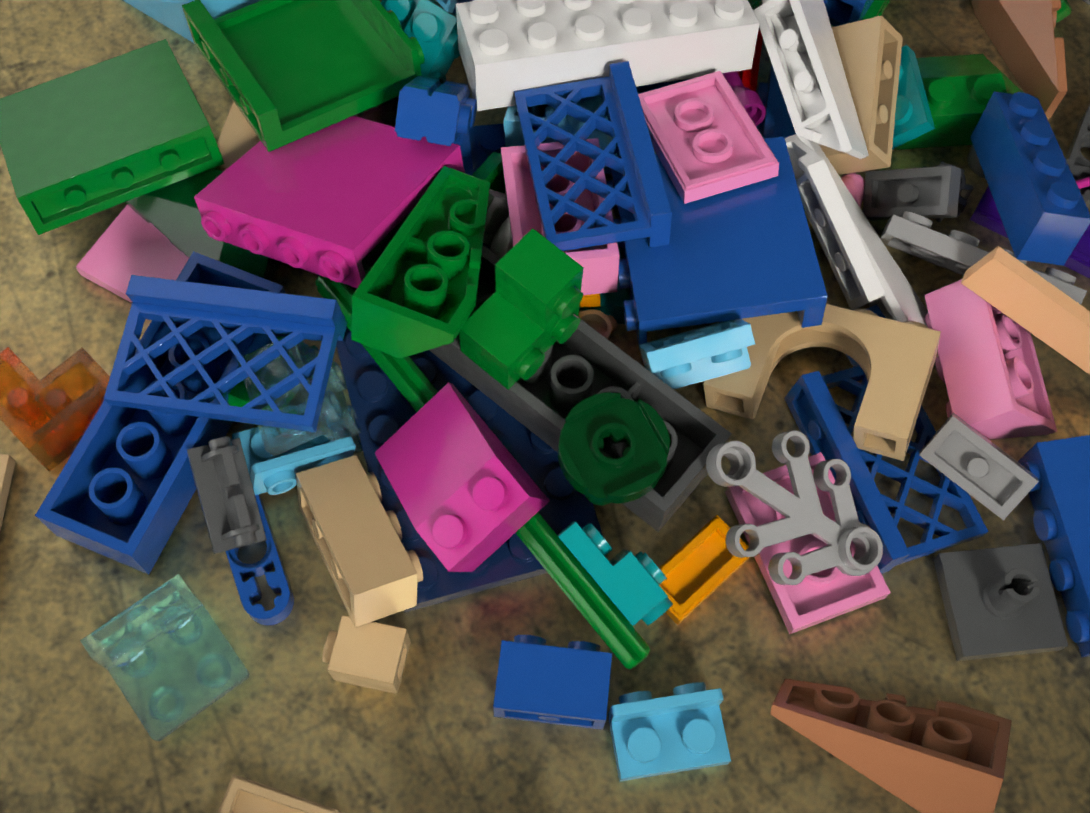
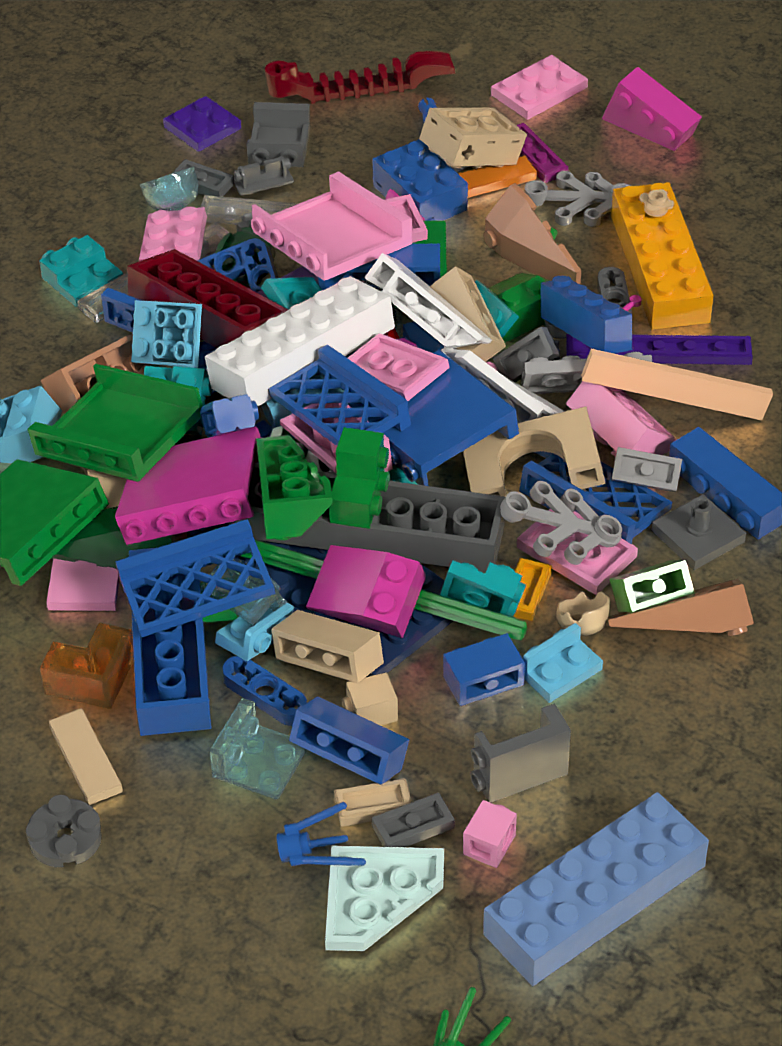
camera: 25 degrees left, 20 degrees down
dark grey hinge [187,436,267,554] -> none
dark green plate [558,392,670,506] -> none
medium azure bracket [639,319,755,389] -> none
none -> blue brick [289,696,410,785]
none -> tan hair [556,592,610,636]
none -> bright green brick [609,560,695,613]

